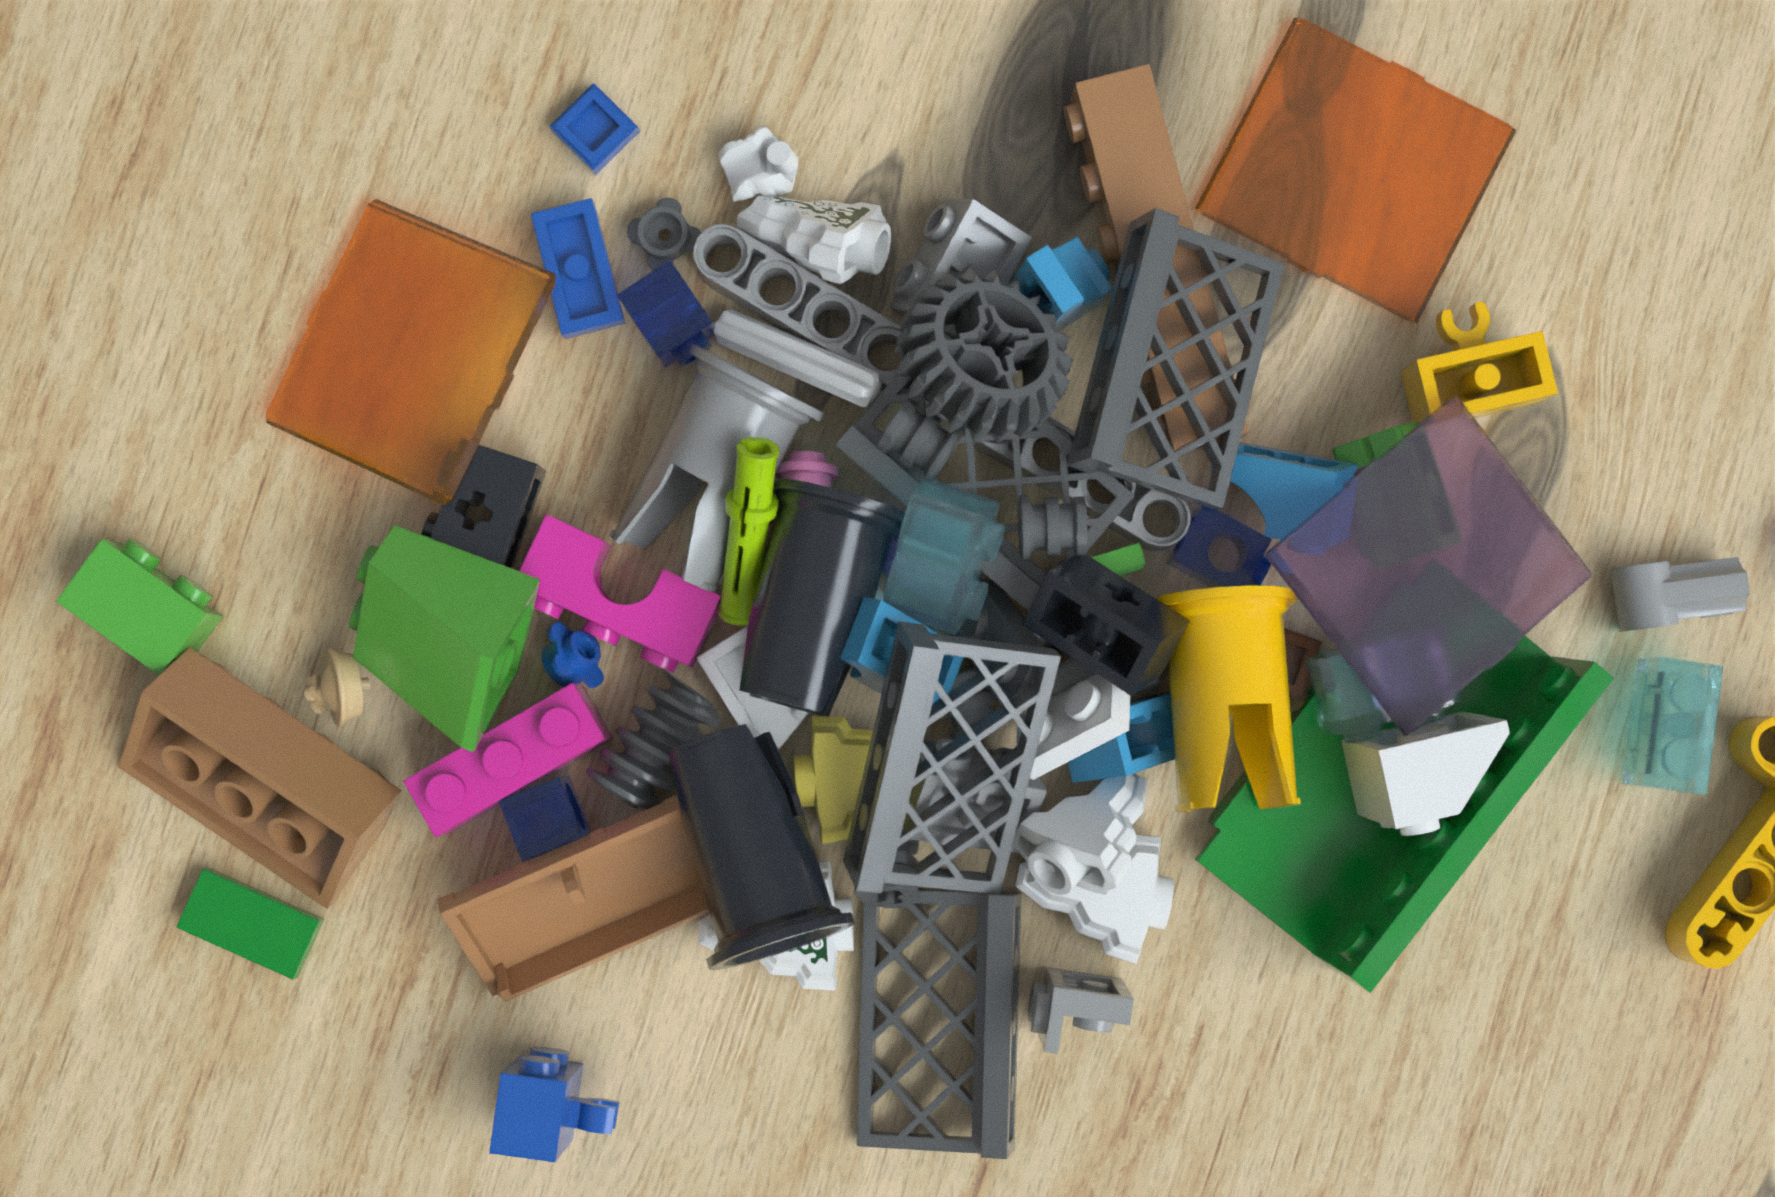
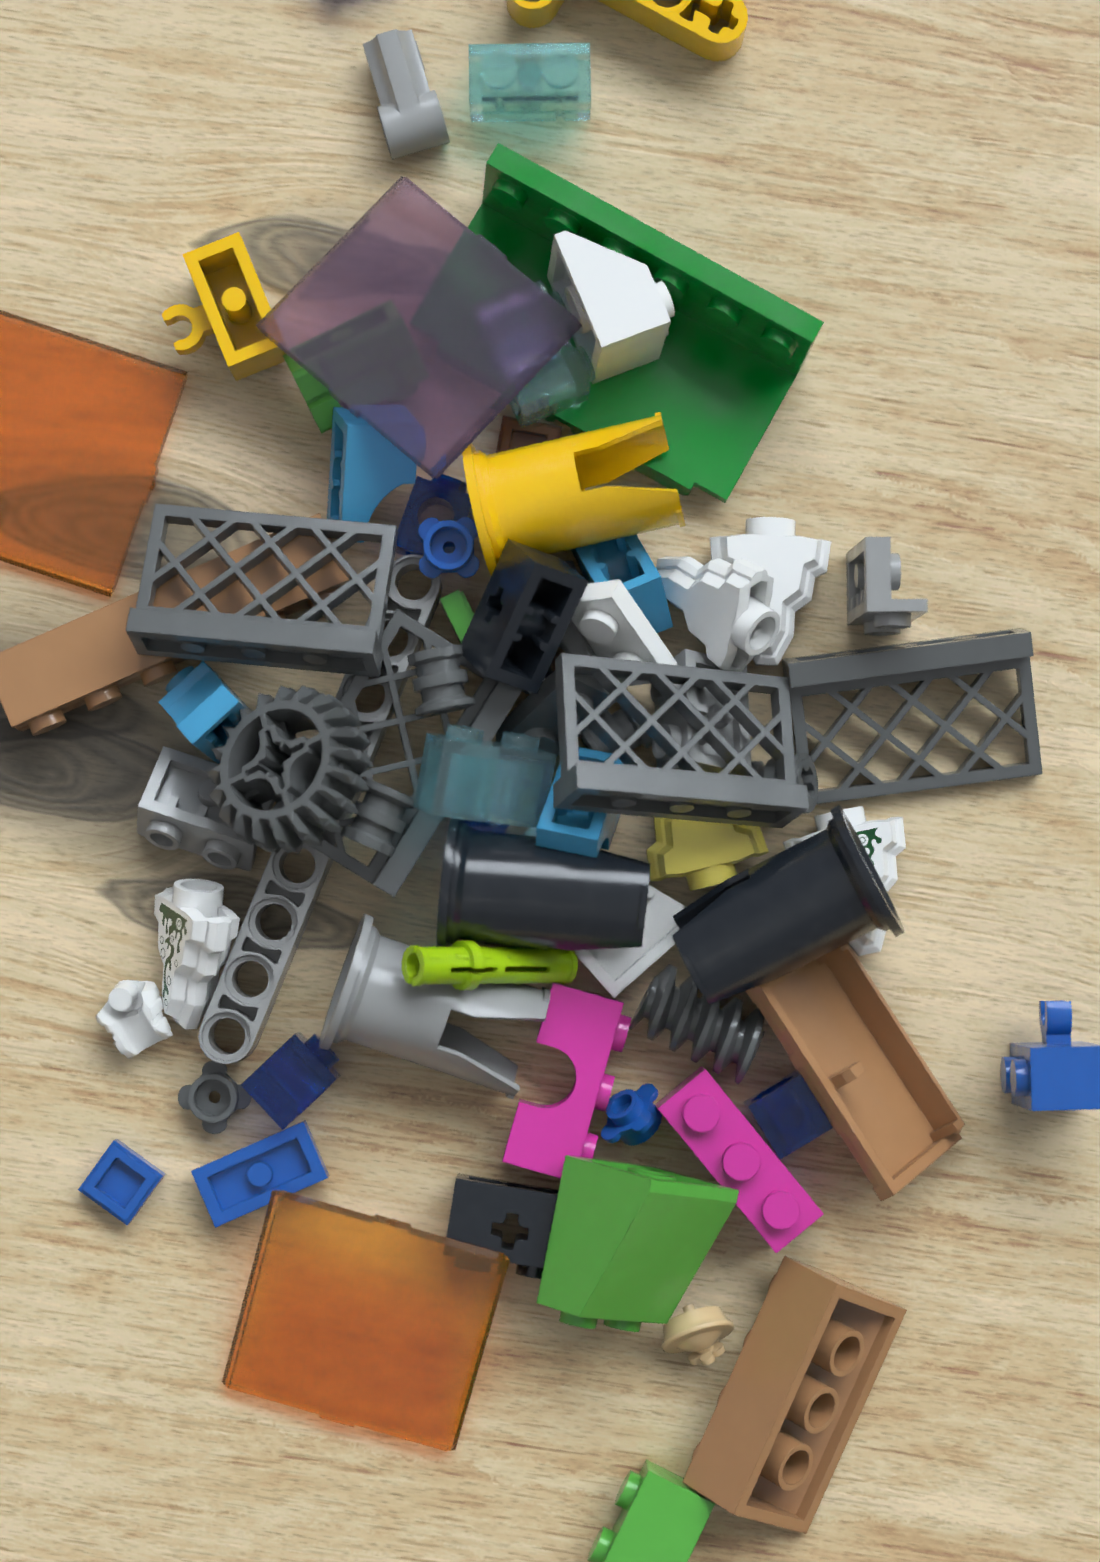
camera: 100 degrees left, 0 degrees up
green tile [176,867,324,980] -> none
white axle [713,309,882,407] -> none
bright pink plate [775,451,838,487] -> none
none -> blue plate [418,517,480,579]

